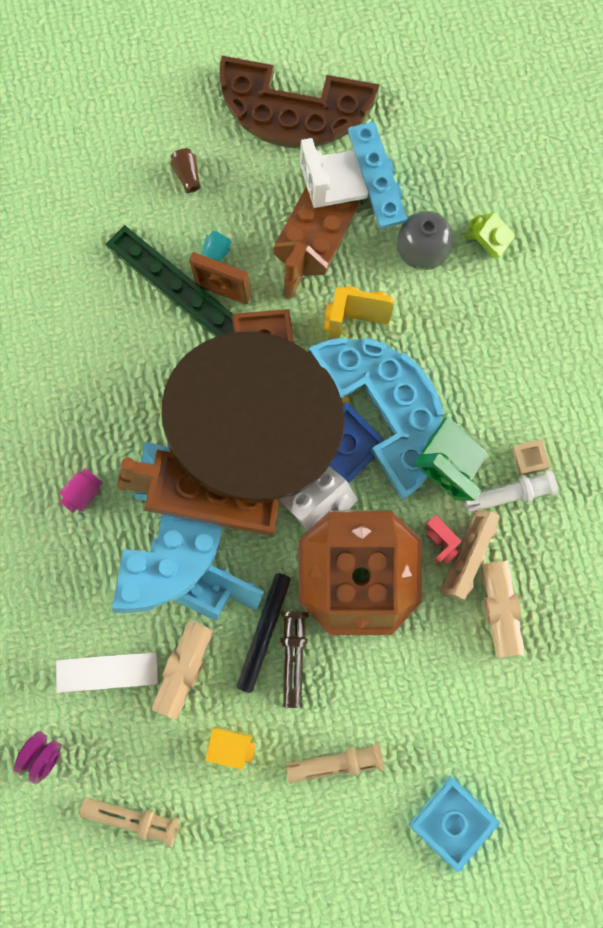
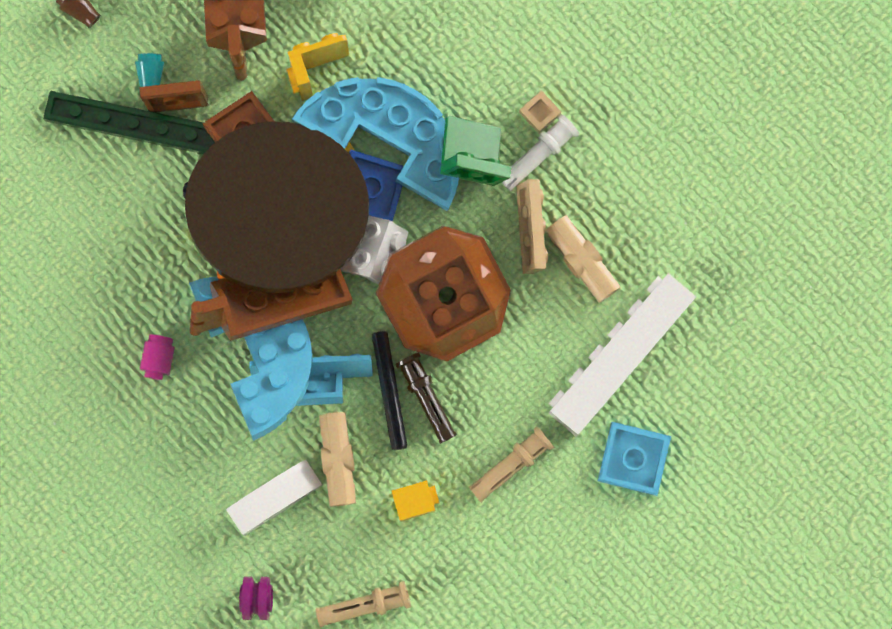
camera: 30 degrees left, 5 degrees up
coral bracket [424,515,462,565] -> none
none -> white brick [549,273,696,437]

